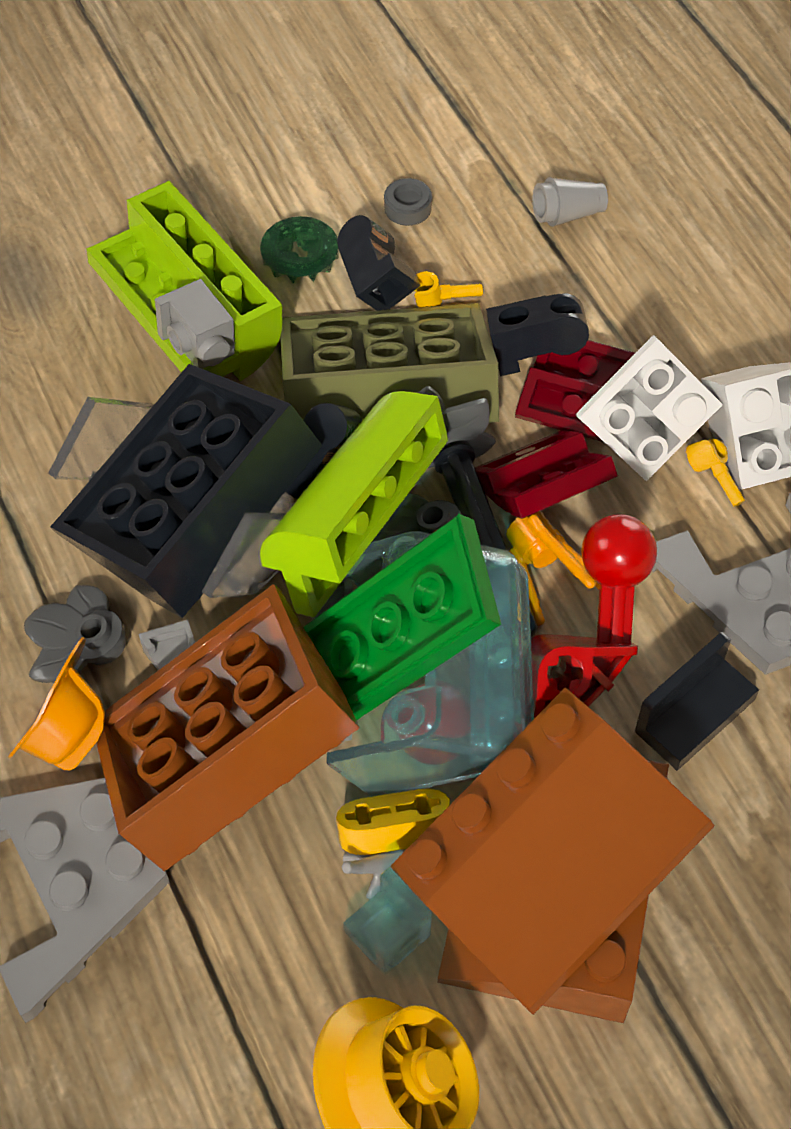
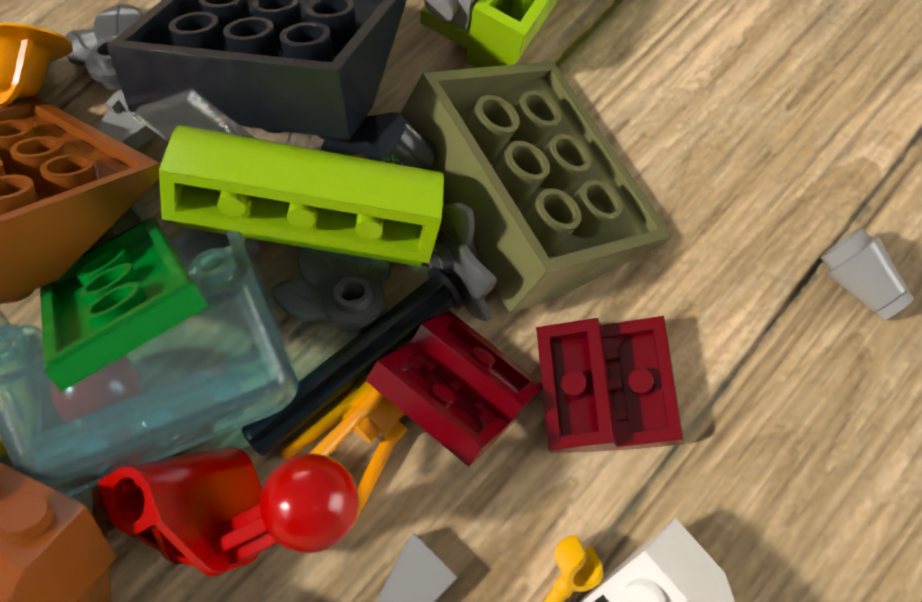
camera: 65 degrees right, 10 degrees up
clear green gear [260,216,339,284] -> none
black leg [337,215,421,311] -> none
dark grey tile [384,178,432,226] -> none
yellow hand [414,271,483,307] -> none
black leg [486,293,589,377] -> none
white slope [576,335,723,481] -> none

